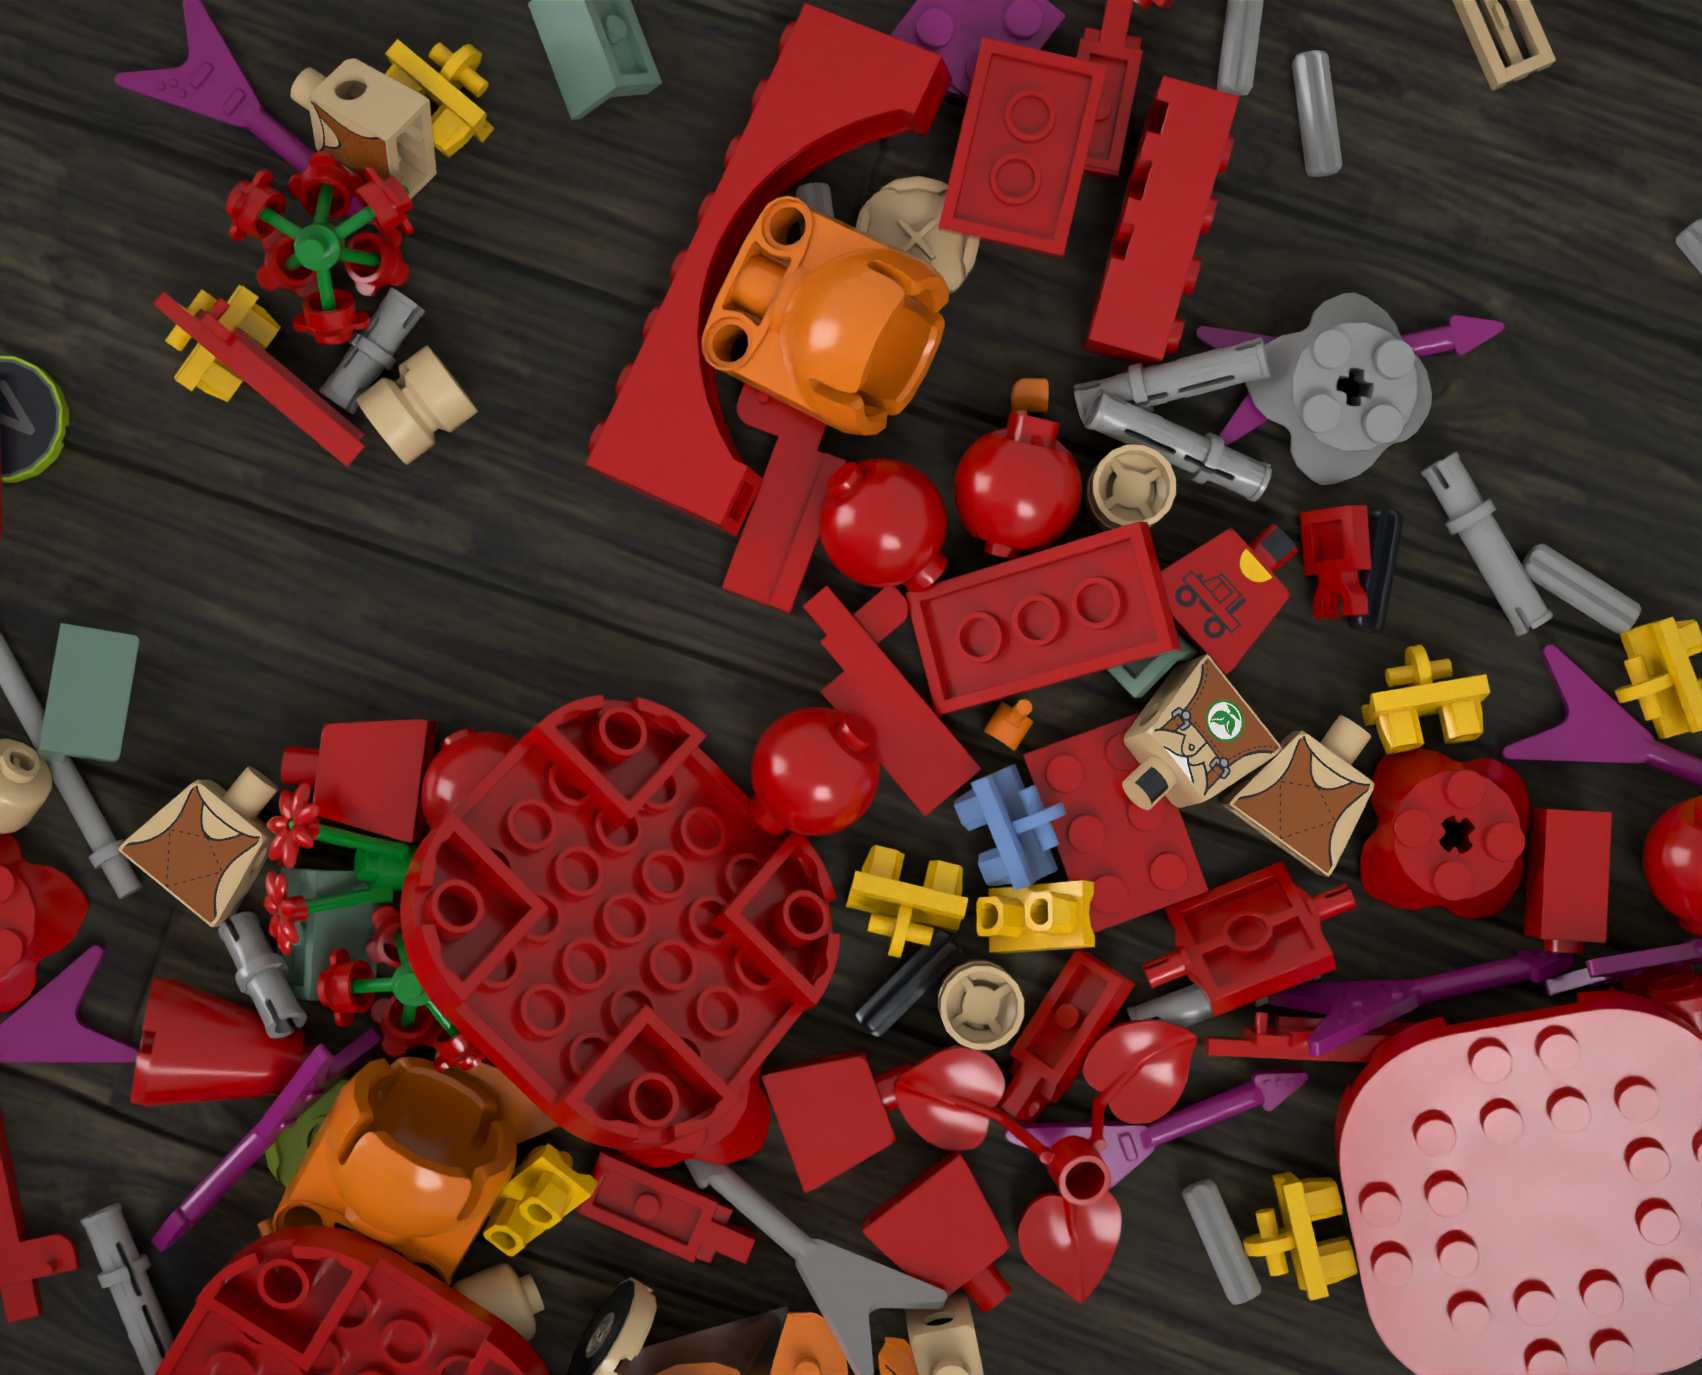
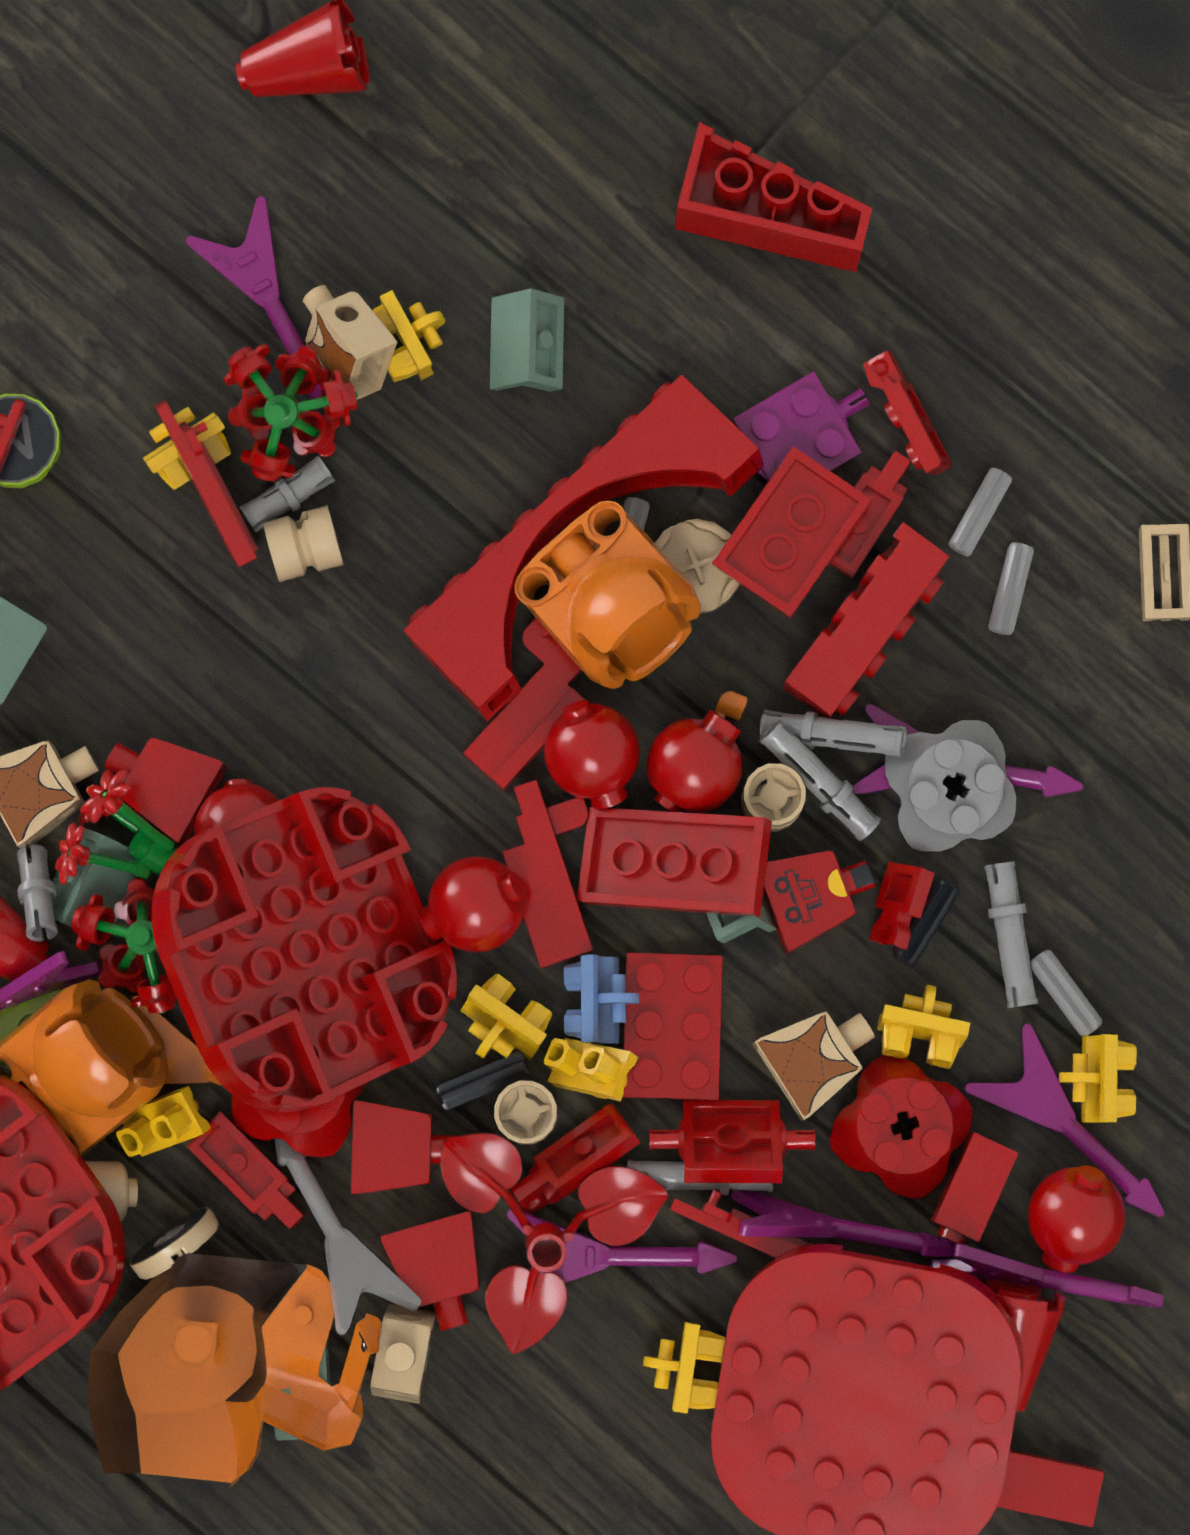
camera: 25 degrees right, 5 degrees down
orange hand [983,699,1033,751] -> none
torso [1122,654,1283,810] -> none
light grey axle [1182,1179,1261,1305] -> none

